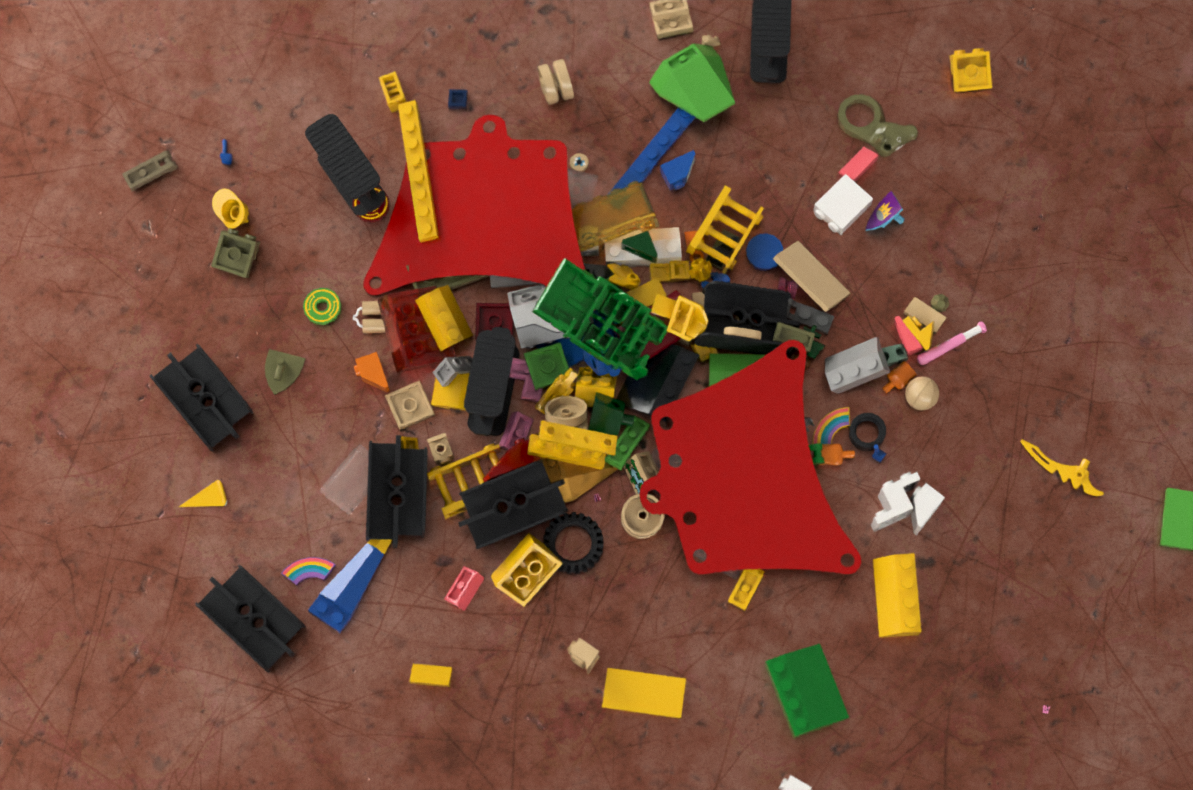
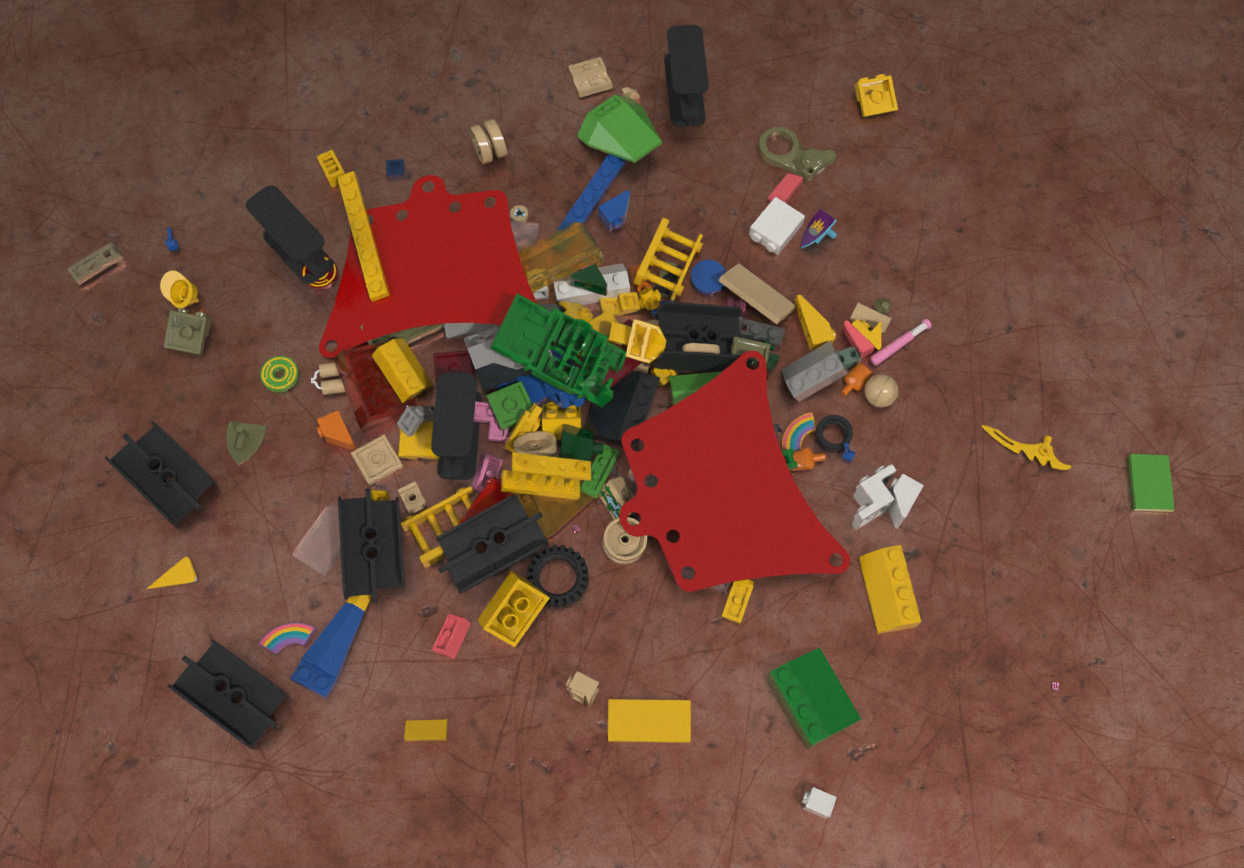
camera: 15 degrees left, 5 degrees down
none -> yellow slope [794,295,836,352]

